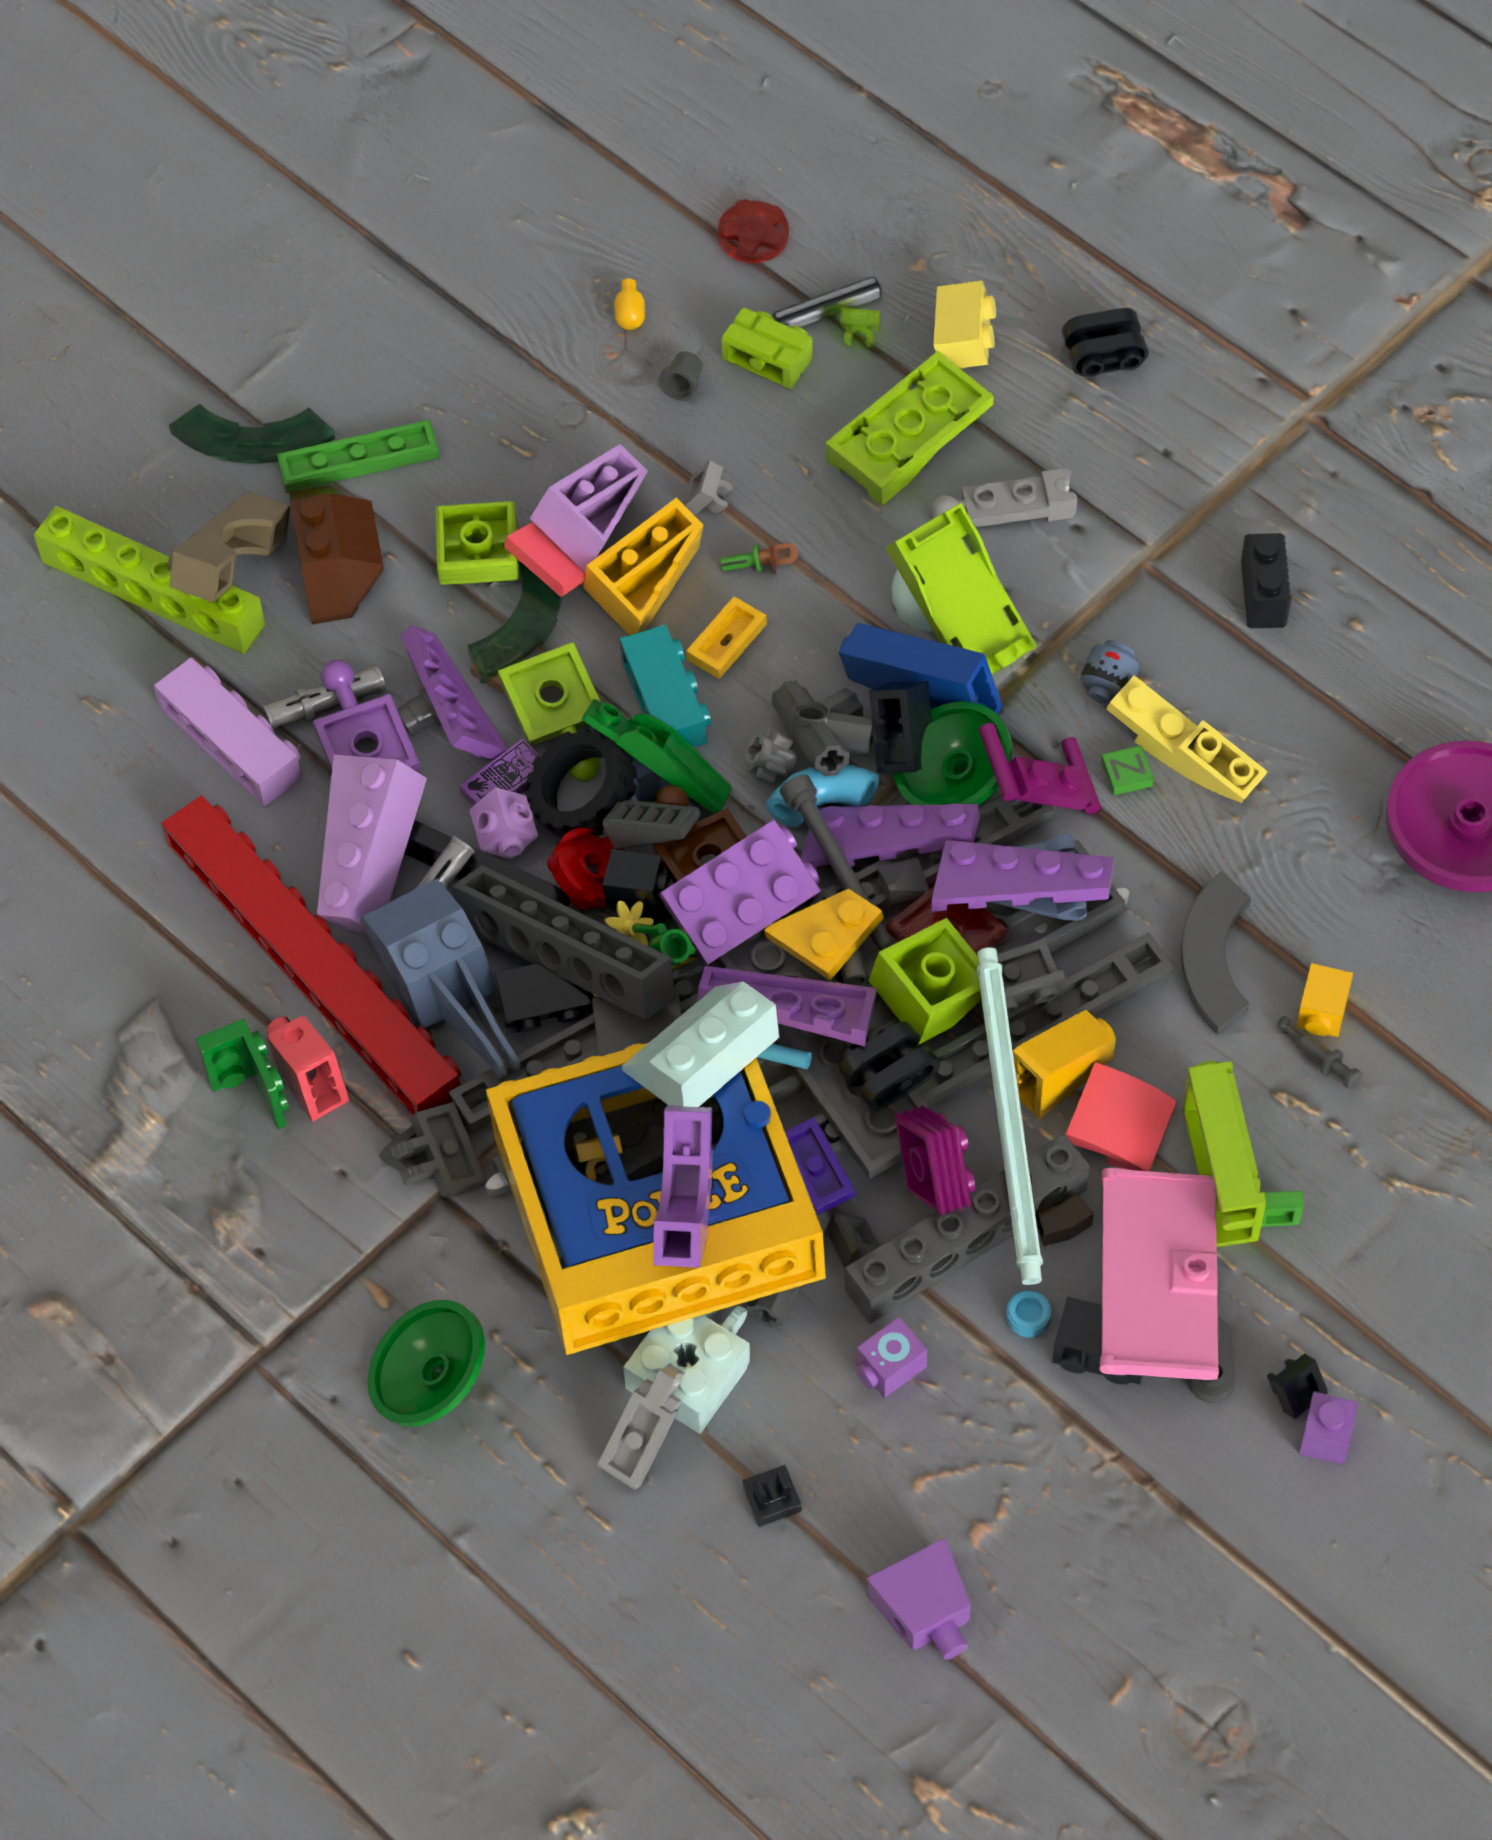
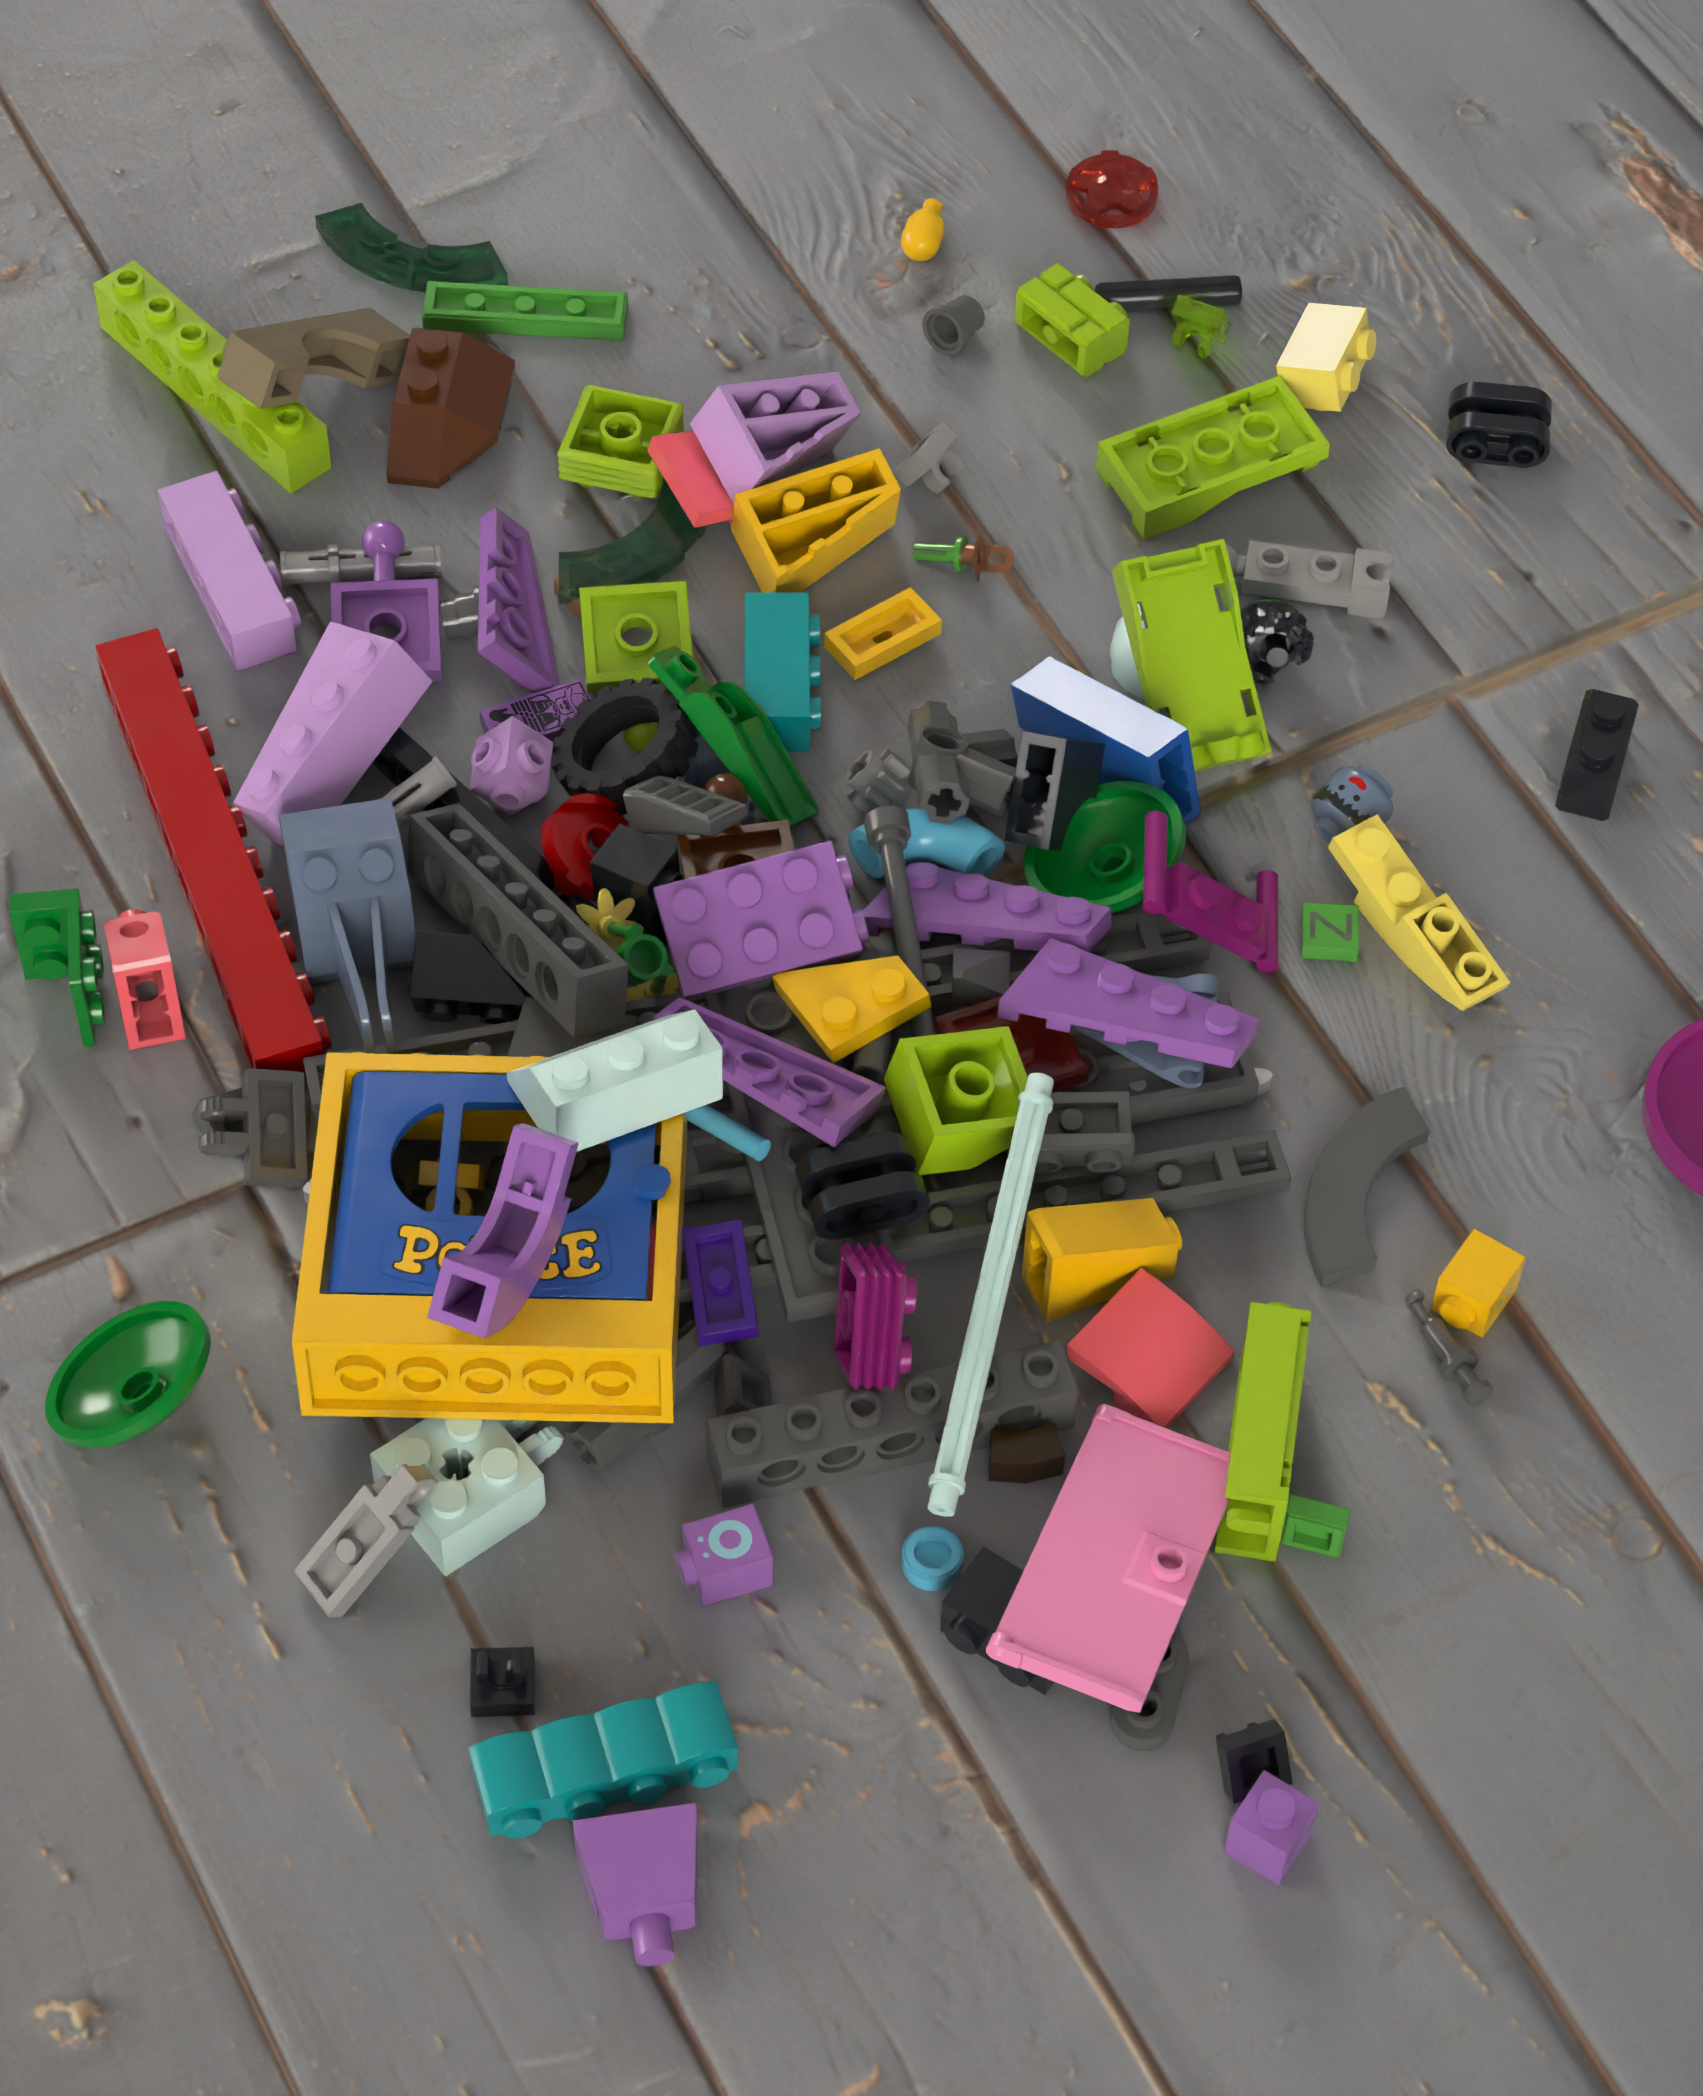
camera: 15 degrees right, 5 degrees down
none -> teal brick [469,1681,738,1839]
none -> black piece [1240,599,1314,684]

